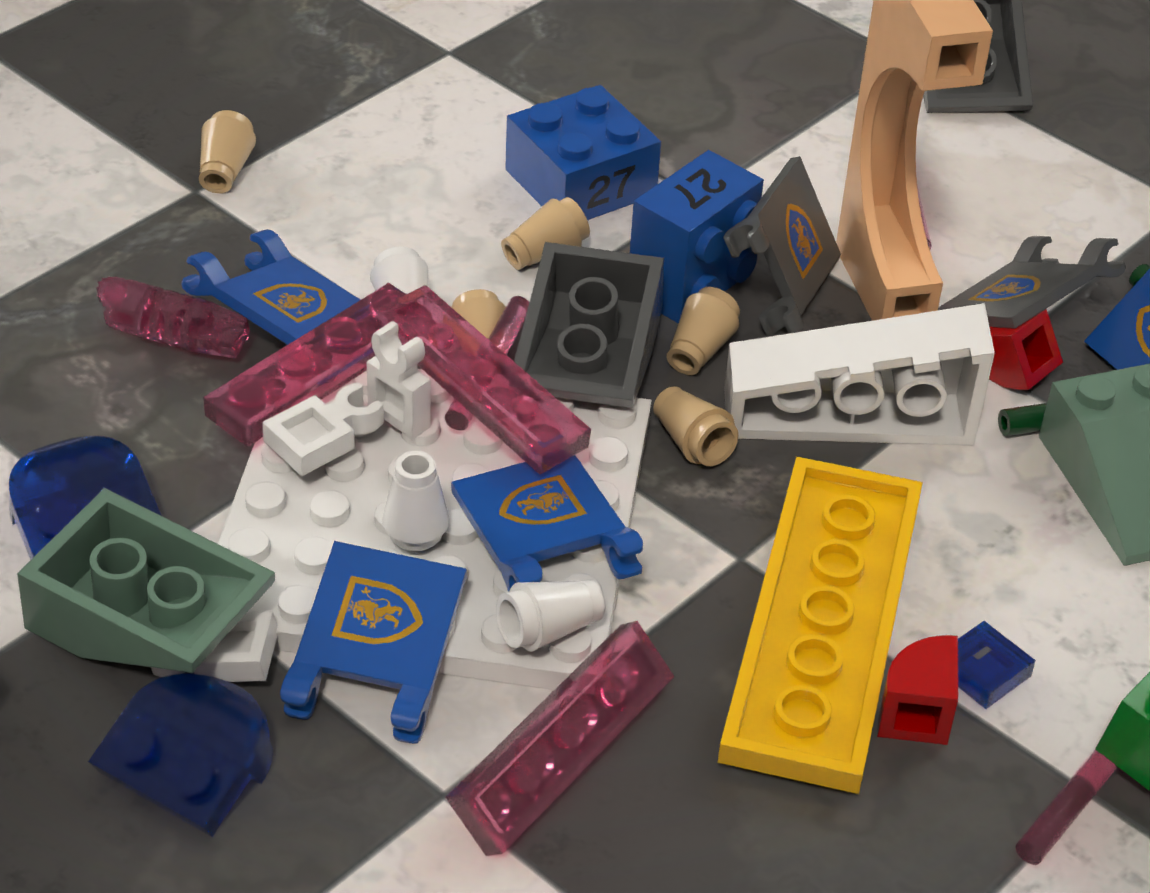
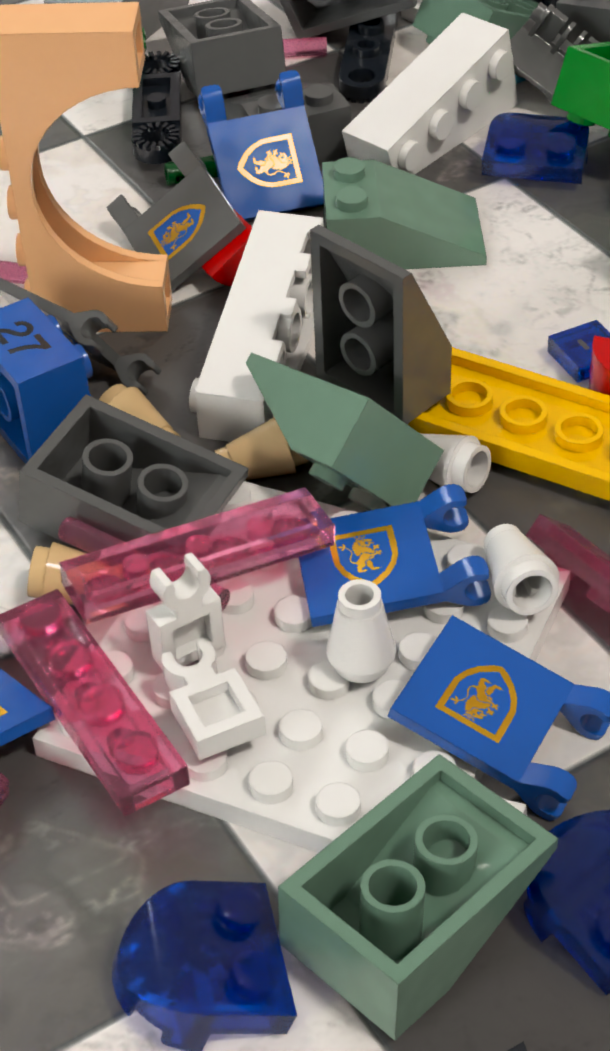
camera: 70 degrees left, 0 degrees up
none -> sand green slope [246,352,444,511]
none -> dark grey slope [310,225,452,424]
none -> white cone [420,433,491,493]

